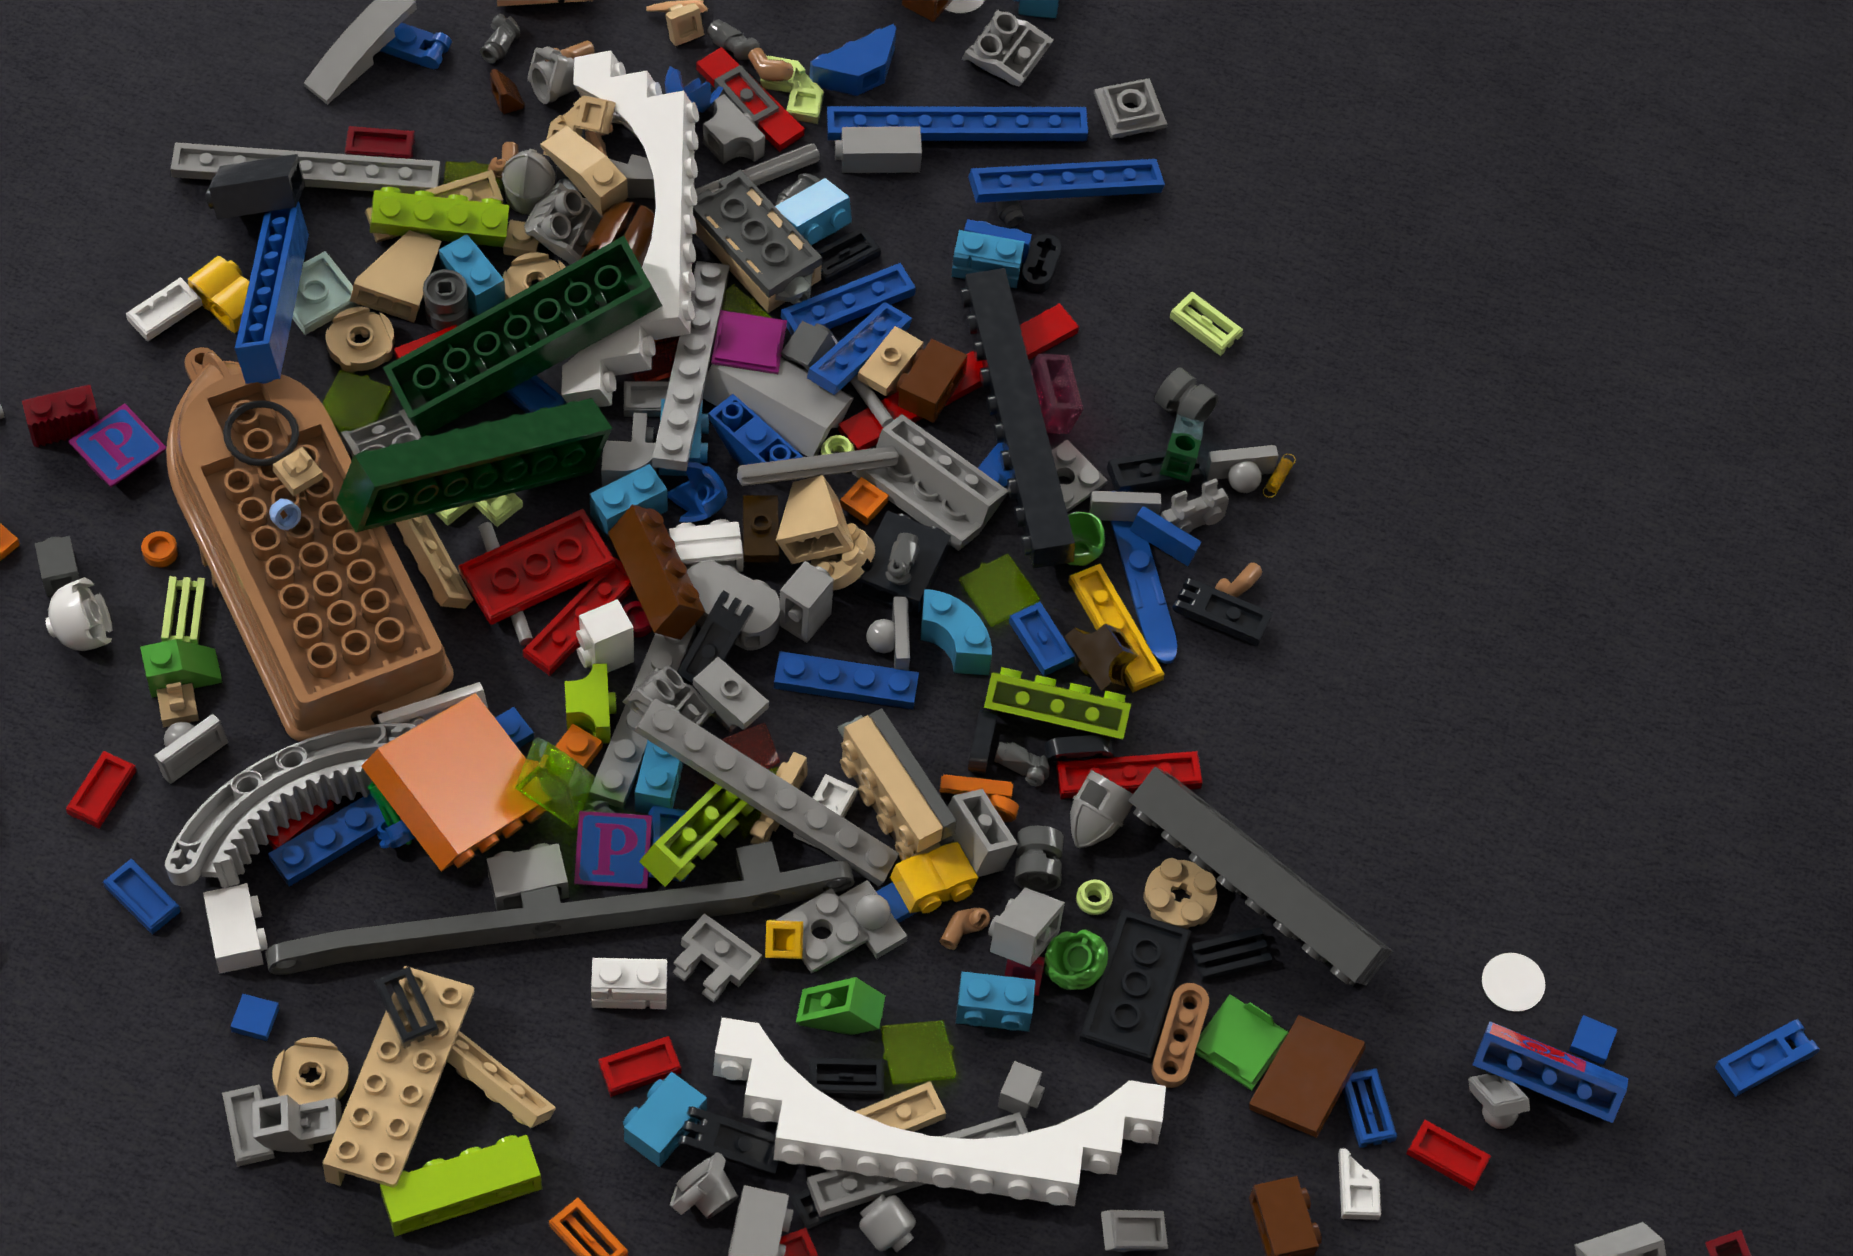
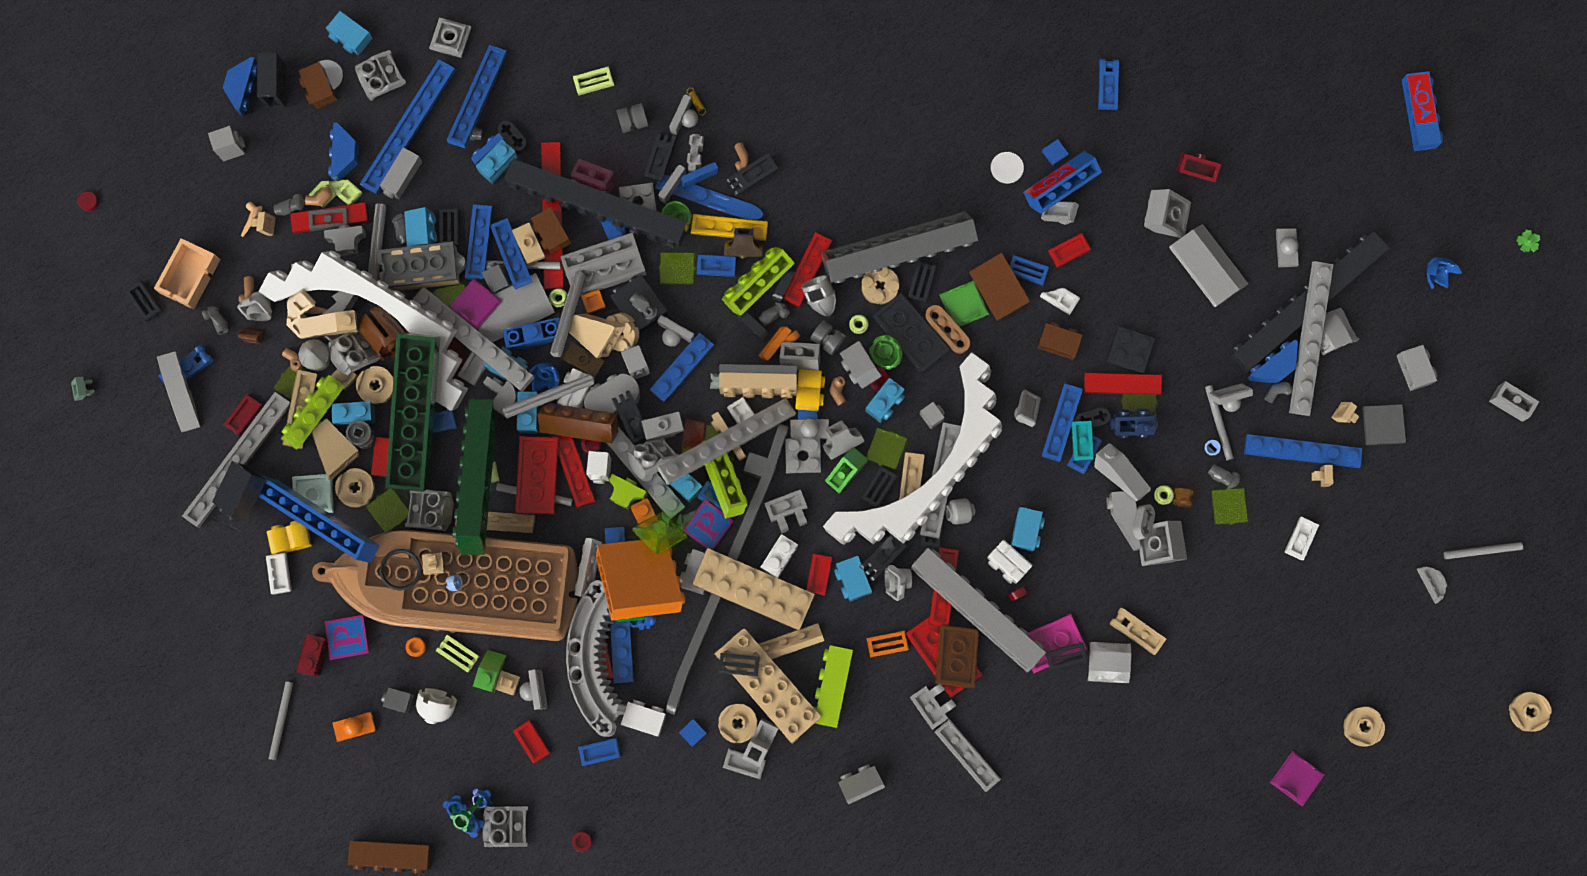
camera: 50 degrees left, 20 degrees up
blue piece [665,66,723,113] -> none
yellow slope [765,920,803,959] -> none
dark azure brick [920,589,992,675] -> none
dark green leg [1160,415,1204,482] -> none
none -> light grey axle [503,374,594,418]
none -> tan plate [692,548,814,630]
none -> light grey brick [822,420,865,460]

